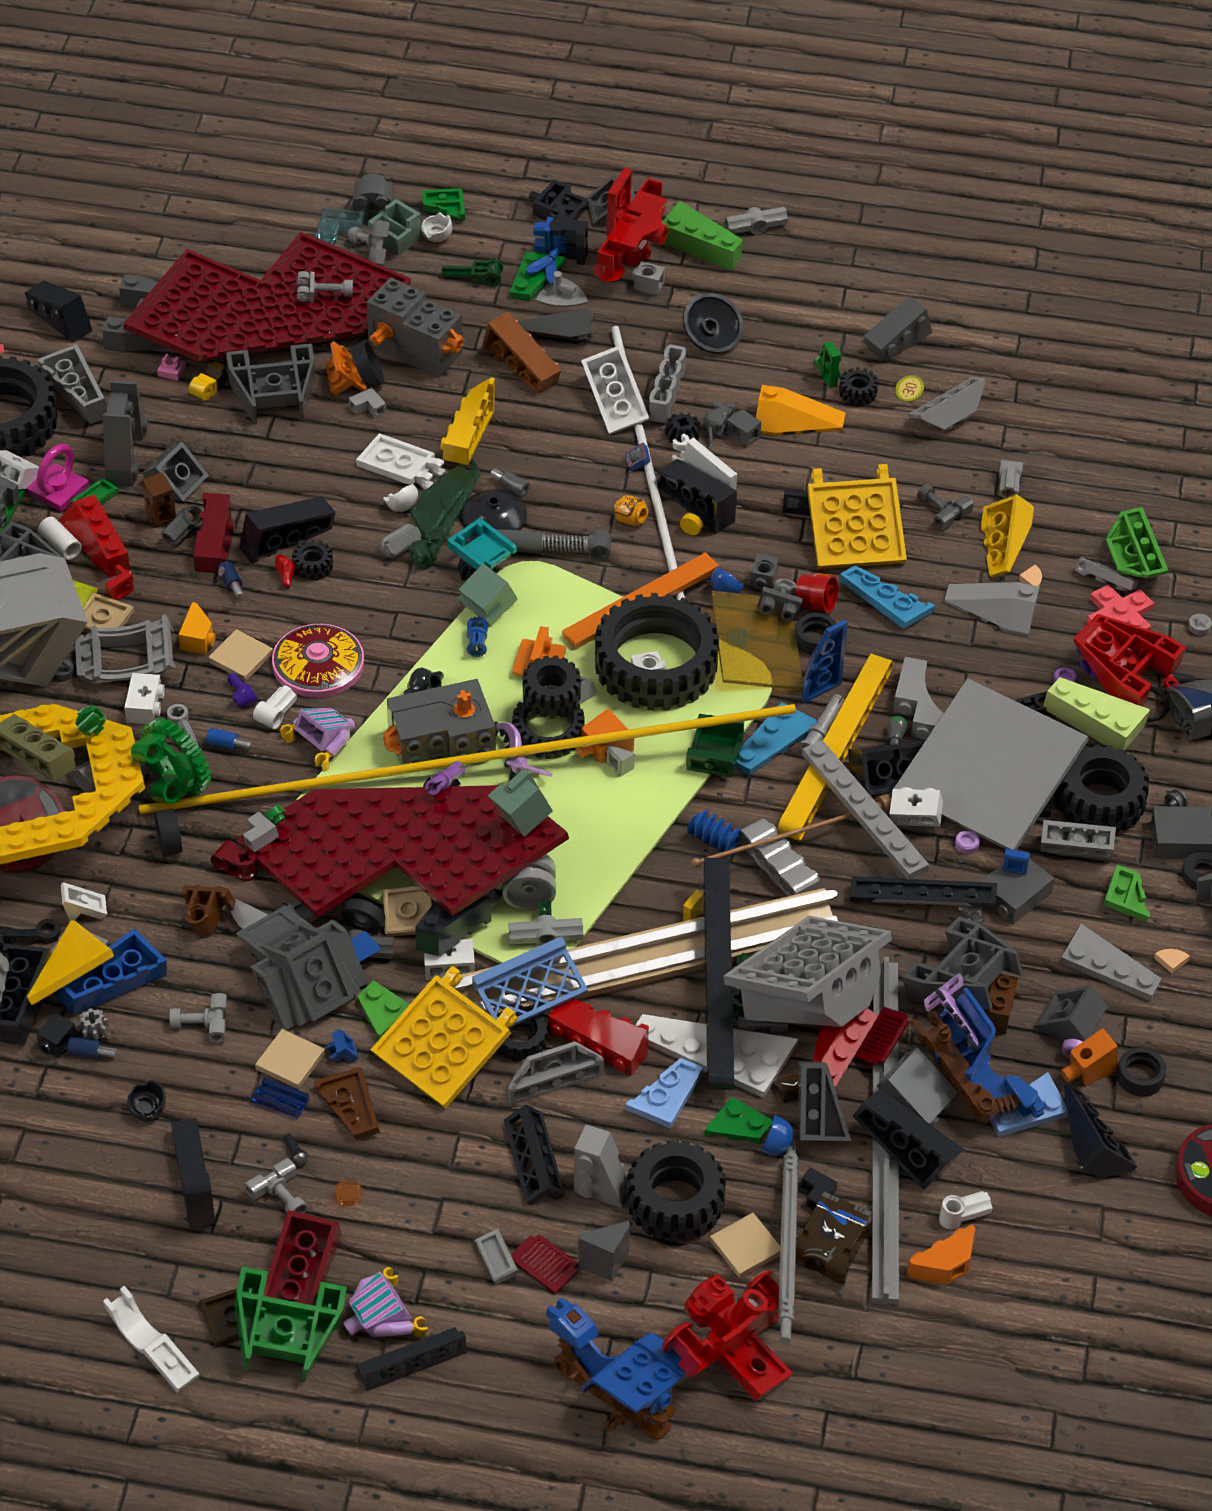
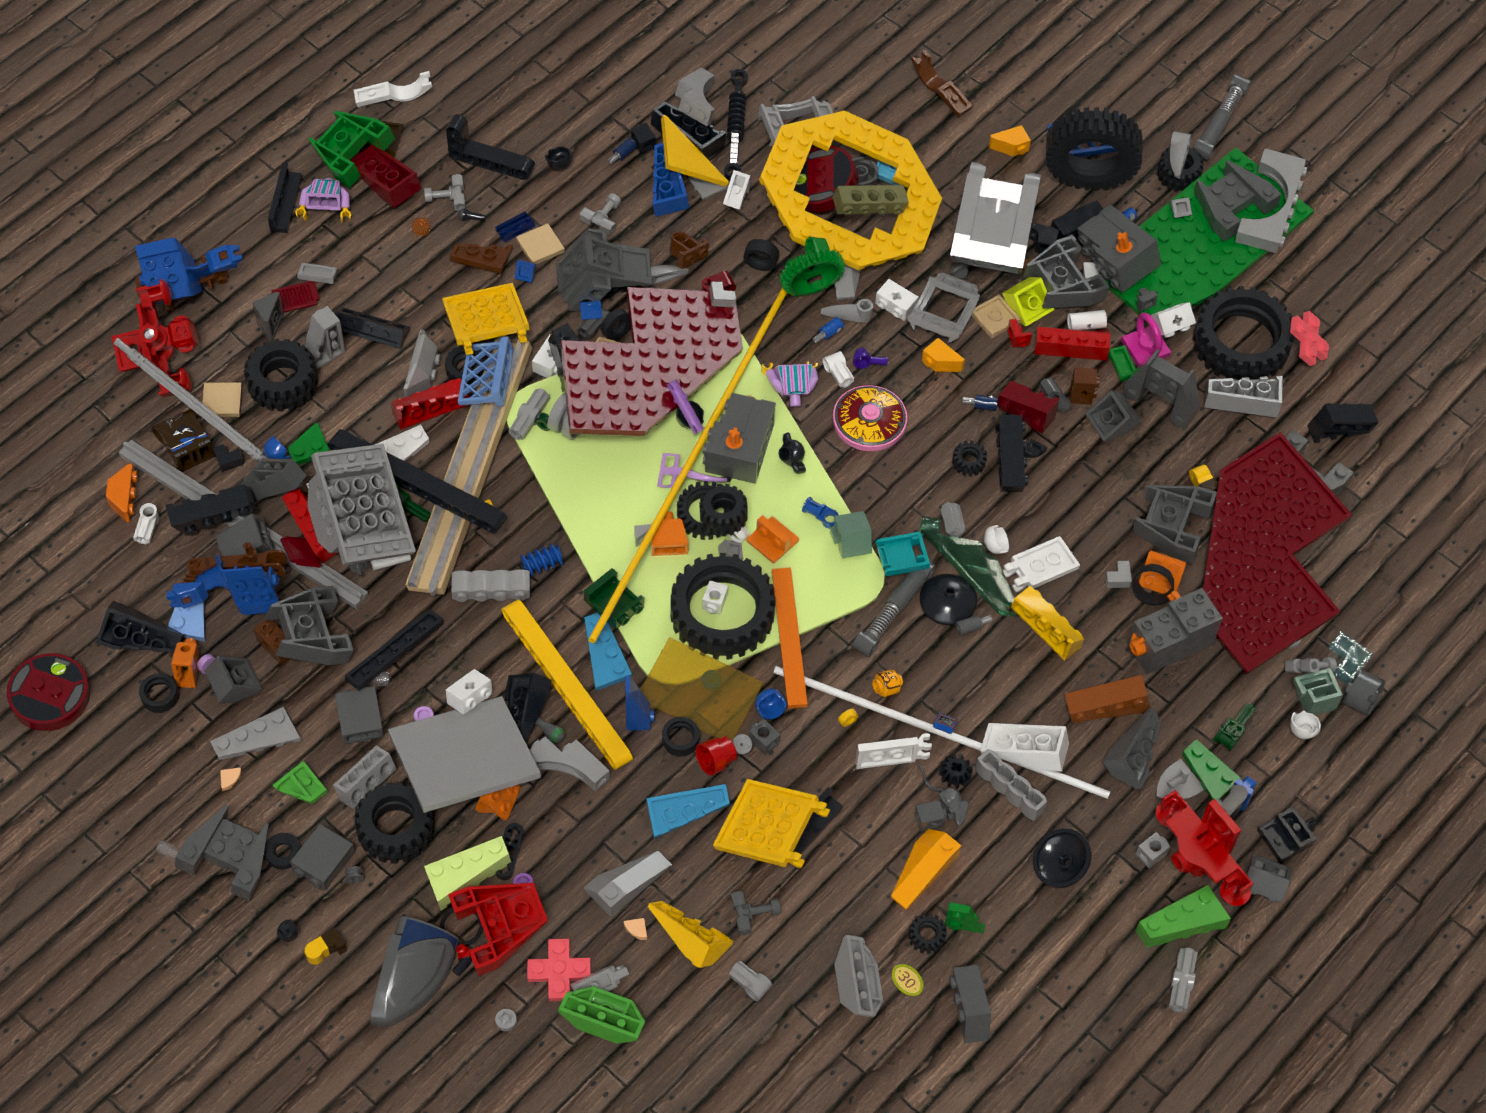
camera: 120 degrees right, 10 degrees up
green gear [75,705,107,736] -> none
light grey gear [77,1009,109,1041] -> none
tan tile [208,629,273,682] -> none
green plate [264,804,286,825] -> none
red animal [275,554,295,588] -> none
light grey bar [297,271,353,302] -> none
bright green wing [357,980,410,1040] -> none
green wing [422,188,465,220] -> none
sand green plate [488,769,553,837] -> none
blue piece [526,248,558,284] -> none
light blue wing [625,1058,703,1129] -> none
black wedge [657,459,737,534] -> none
medium nougat piece [692,794,891,868] -> none
dark grey hips [757,586,803,622] -> none
light grey pin [799,694,845,751] -> none
light grey plate [802,740,929,880] -> none
lavender piece [924,973,979,1052] -> none
blue tile [1002,849,1030,874] -> none

